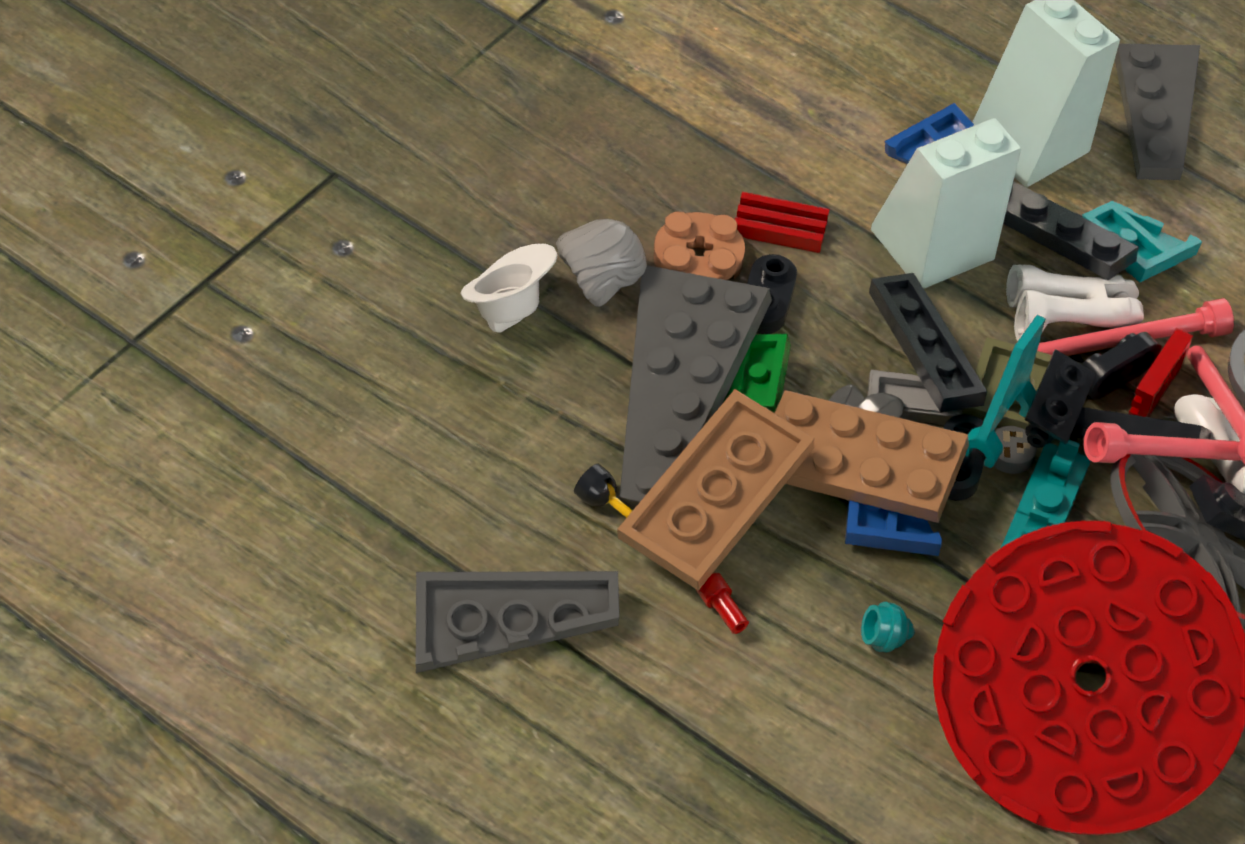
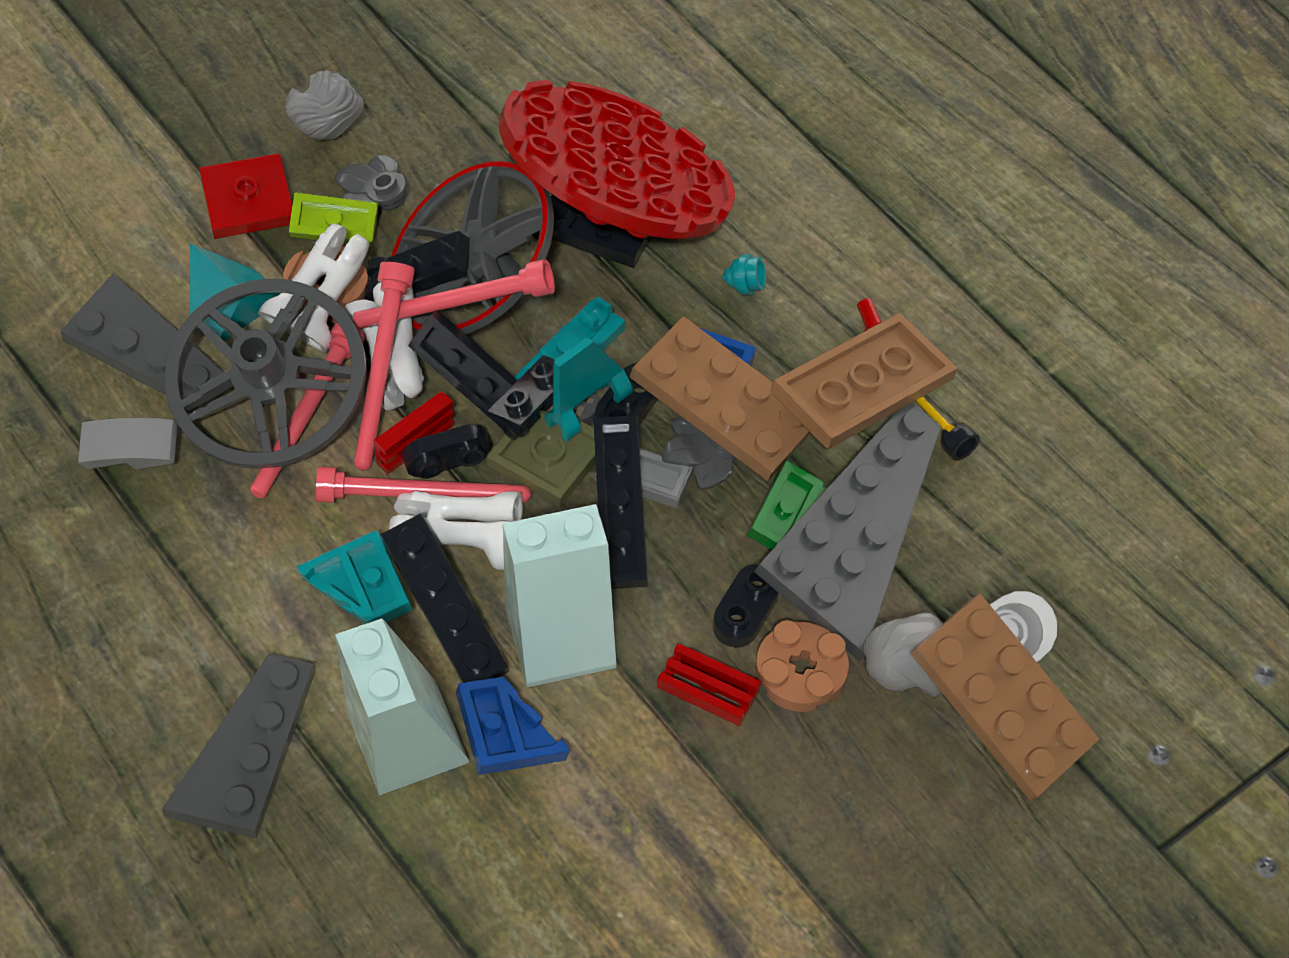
camera: 165 degrees left, 5 degrees up
dark grey wing [415,571,620,673] -> none
none -> medium nougat plate [910,593,1099,800]

